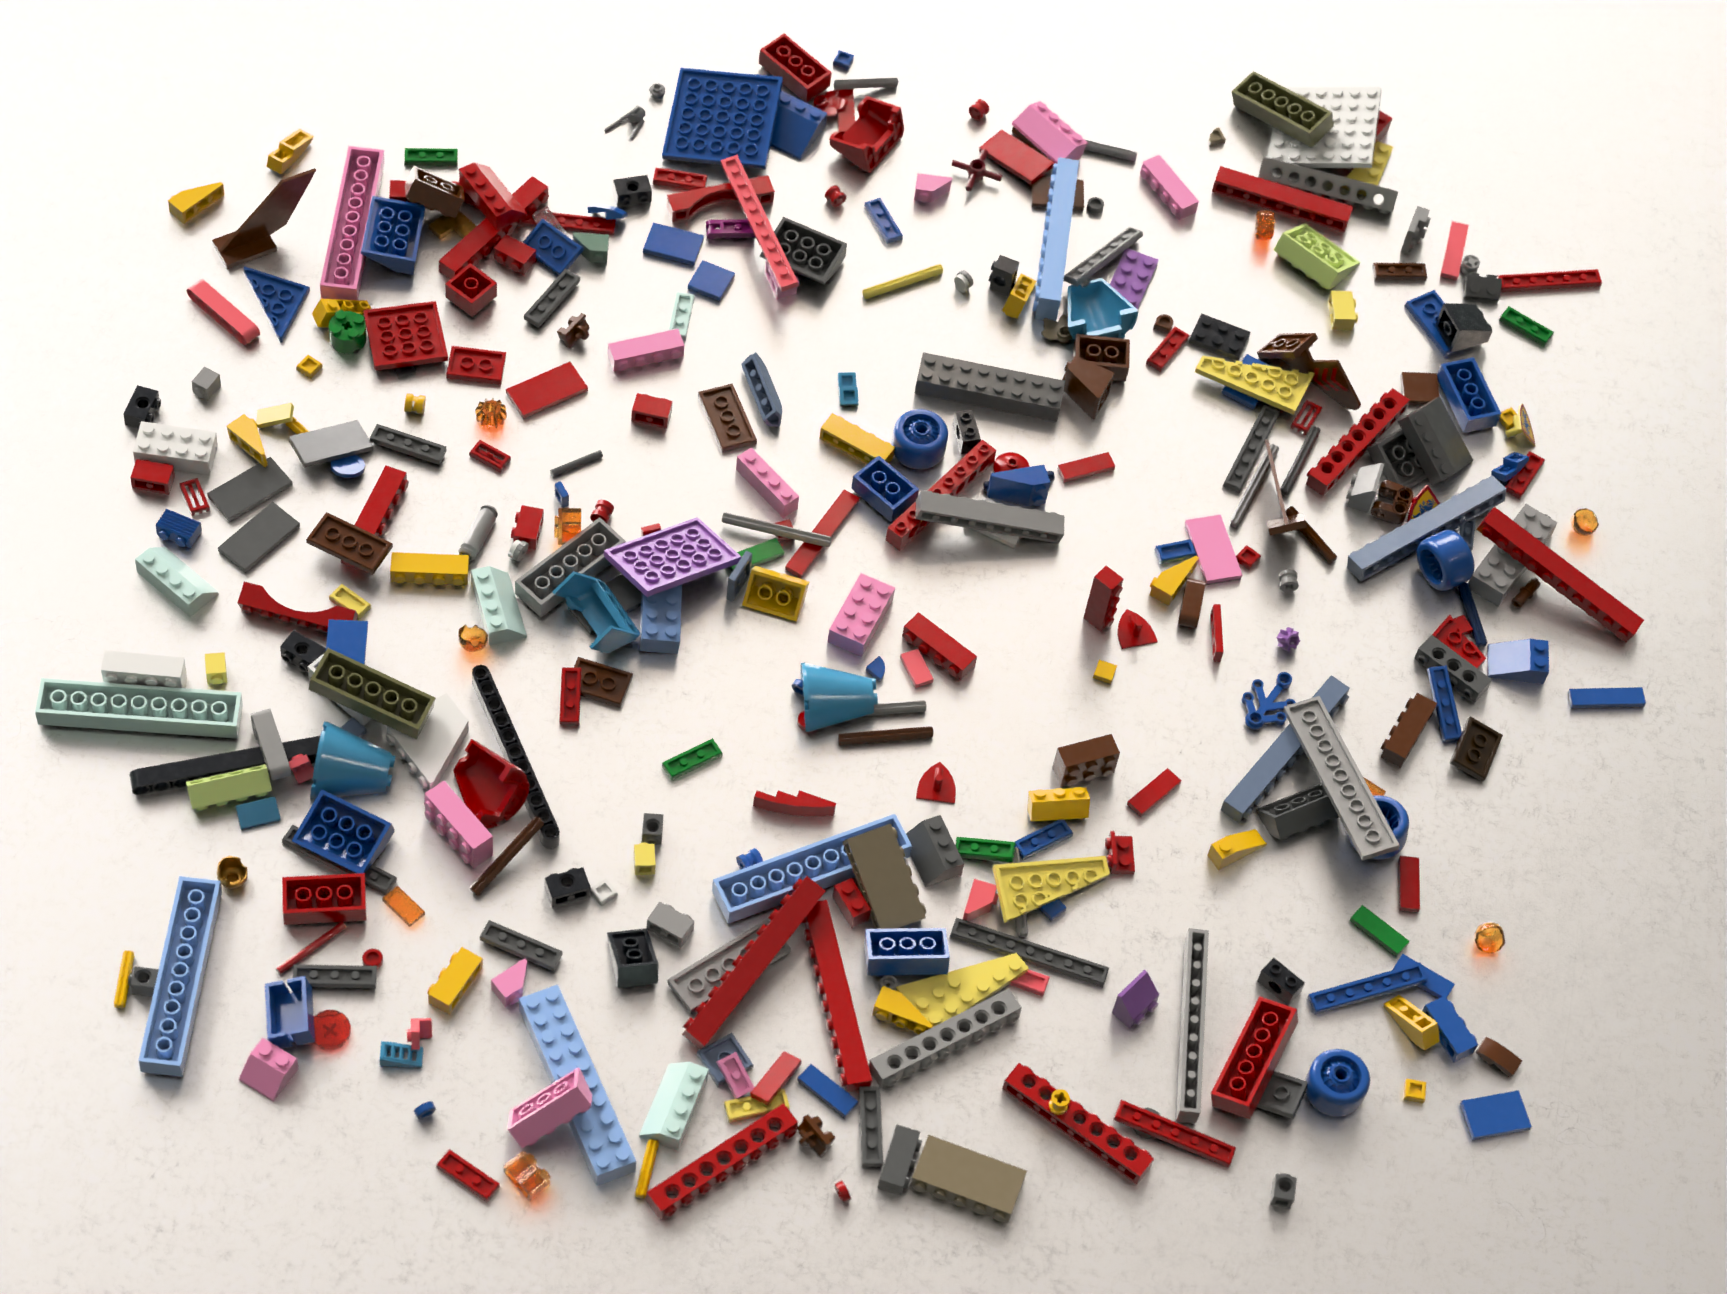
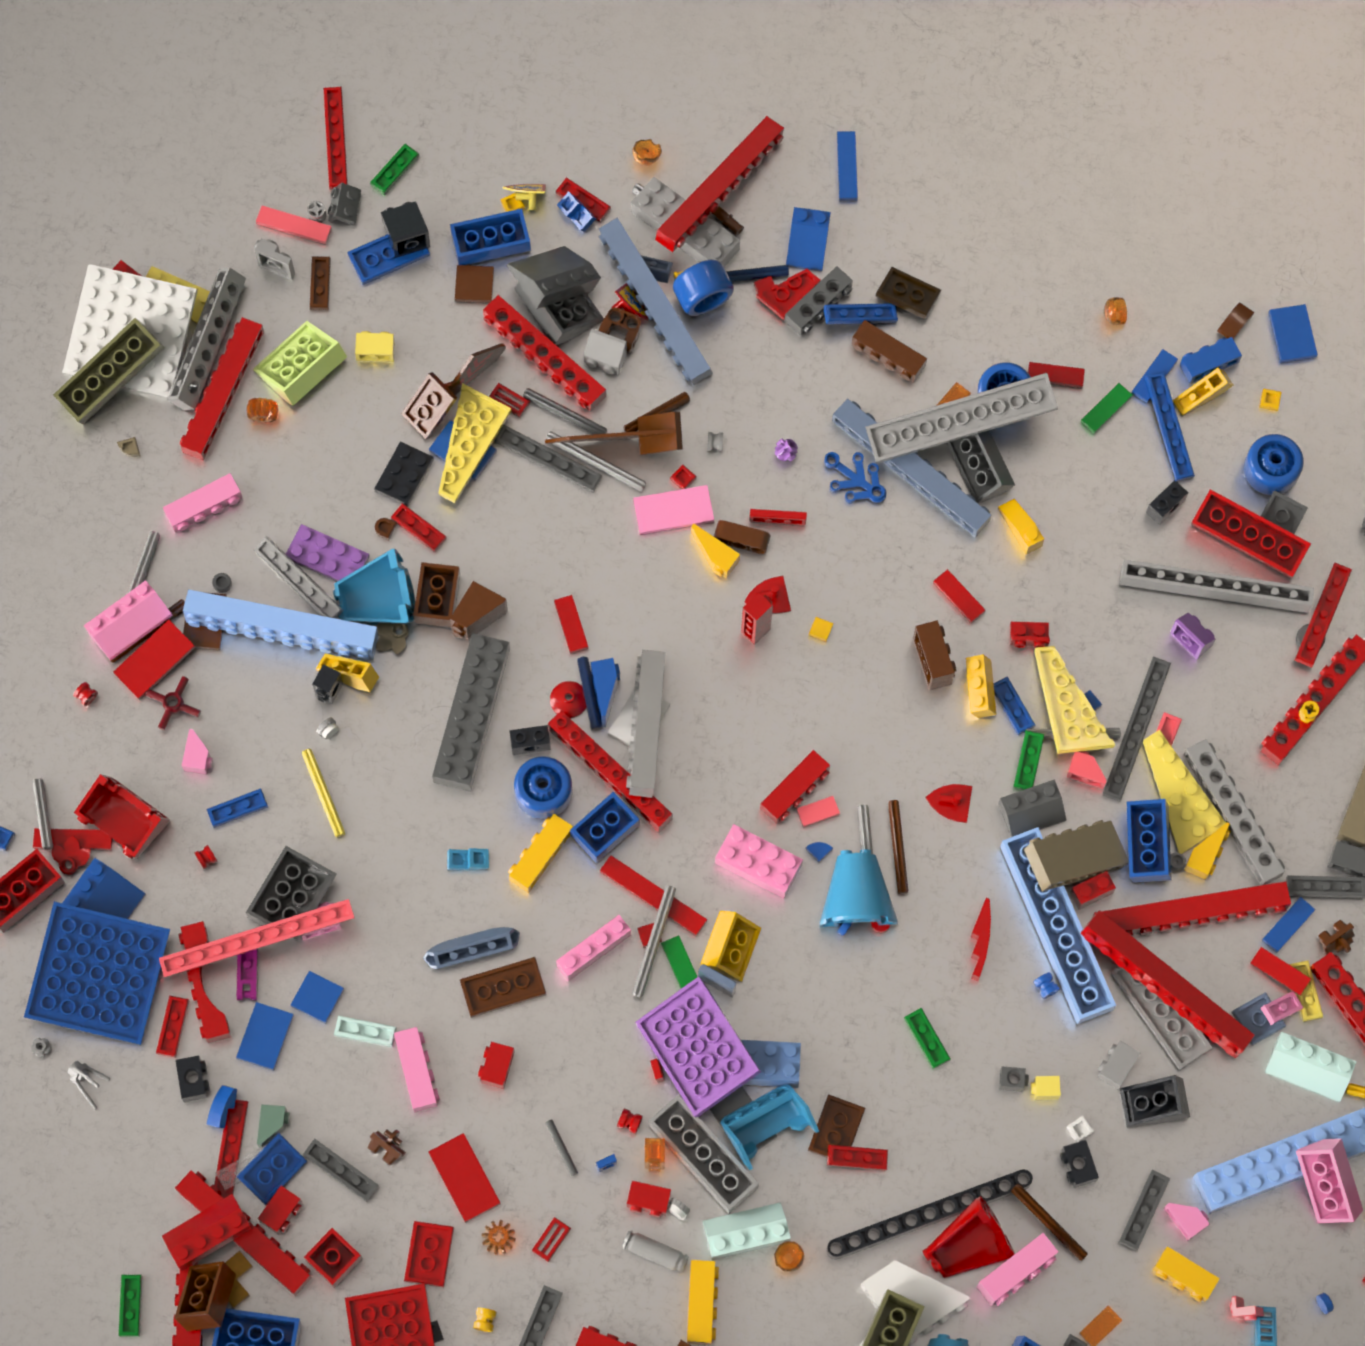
camera: 80 degrees left, 15 degrees up
blue tile [1155,539,1196,565] -> none

